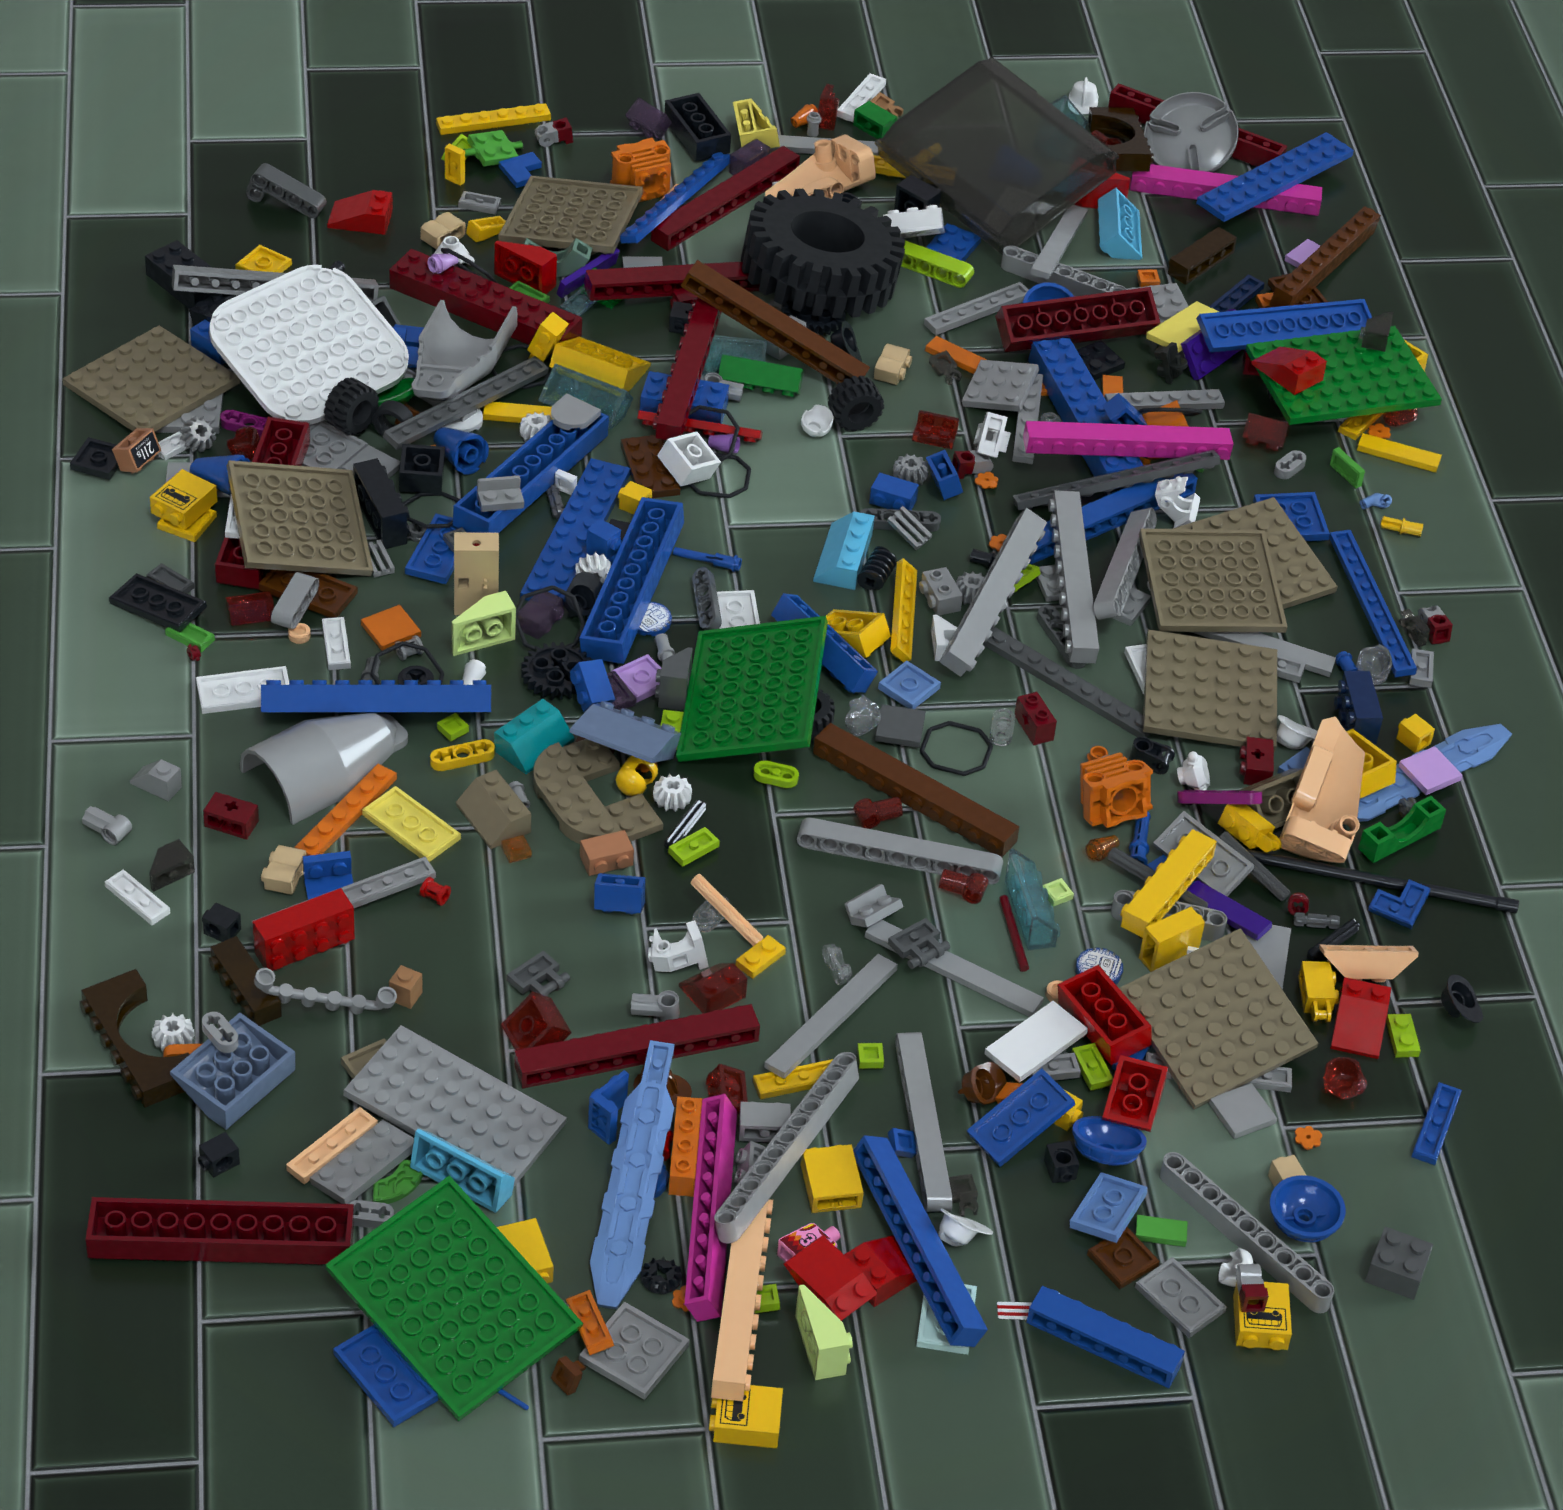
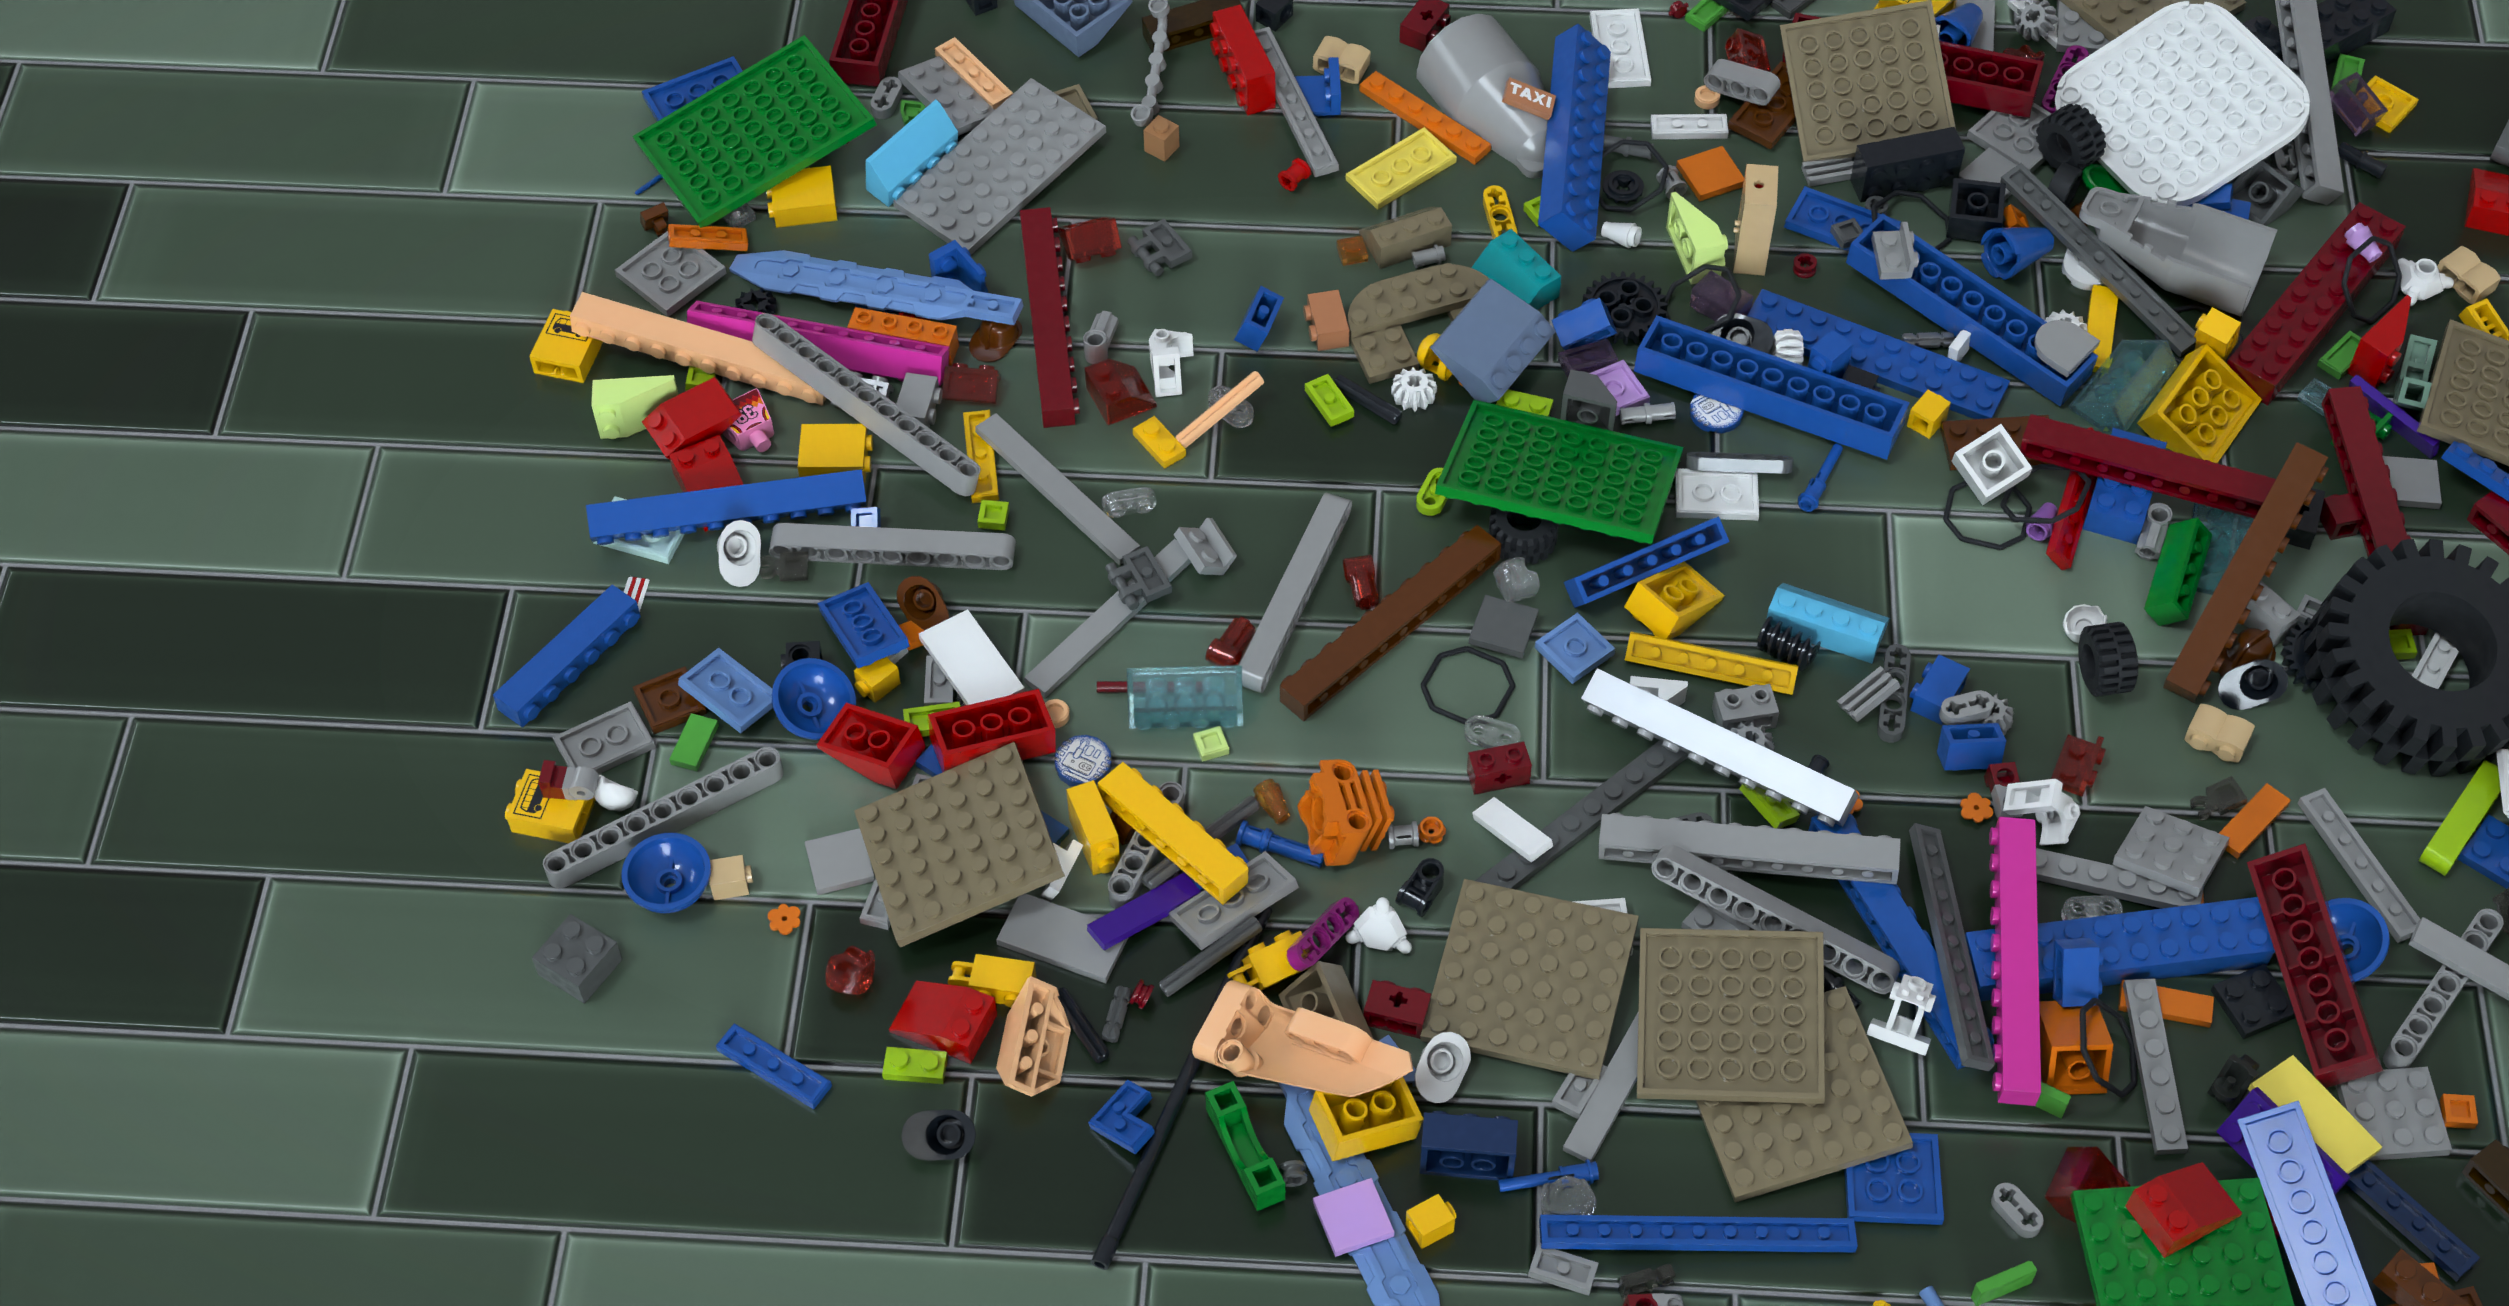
camera: 105 degrees right, 10 degrees up
none -> white tile [1472,797,1553,862]
none -> nougat tile [1502,77,1556,120]
none -> light grey beam [1939,690,1994,725]
none -> brick [2330,72,2388,136]

